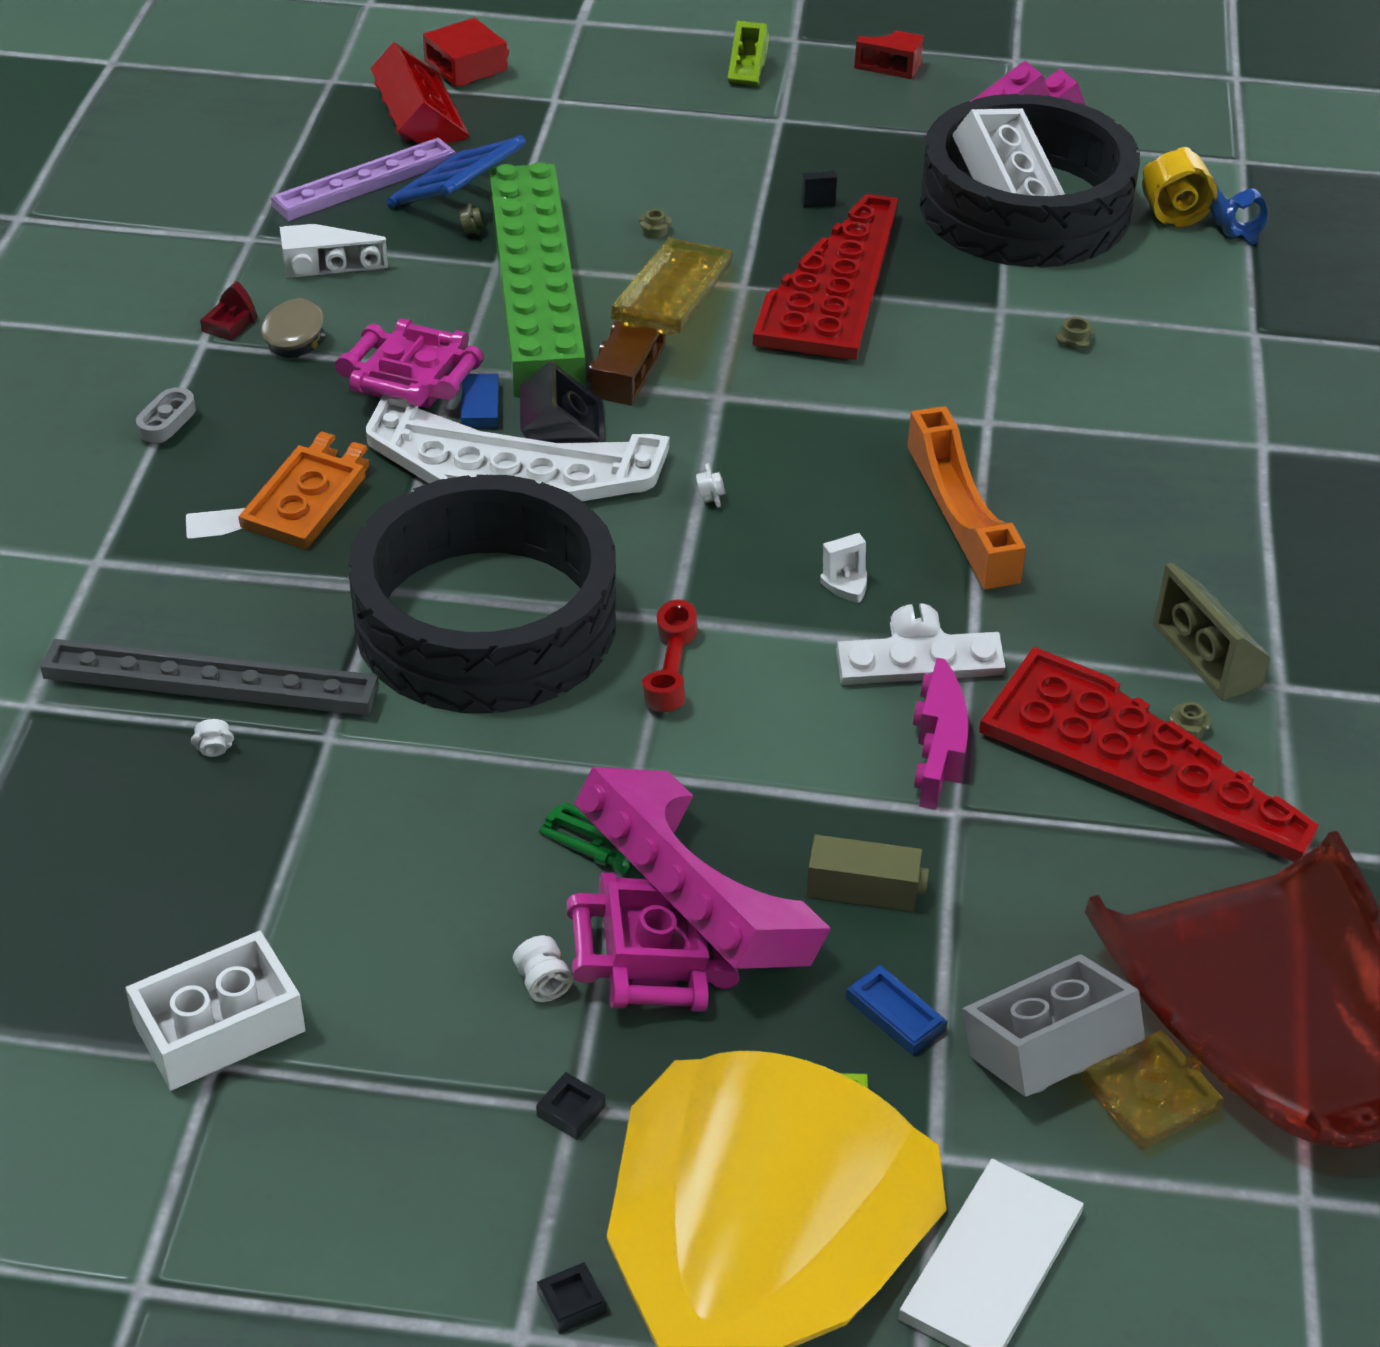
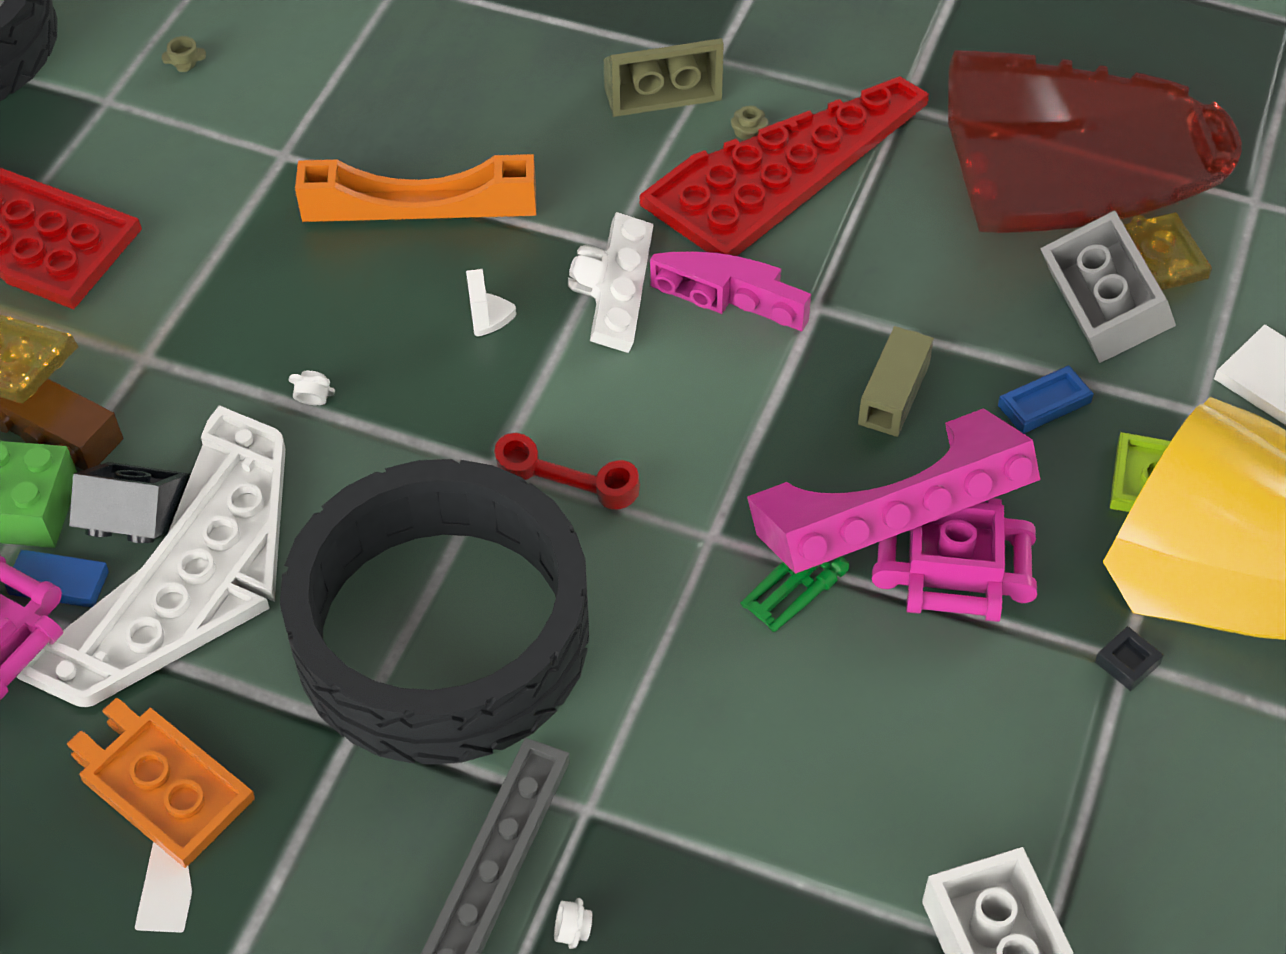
camera: 75 degrees left, 10 degrees up
white wheel [513,935,573,1002] -> none

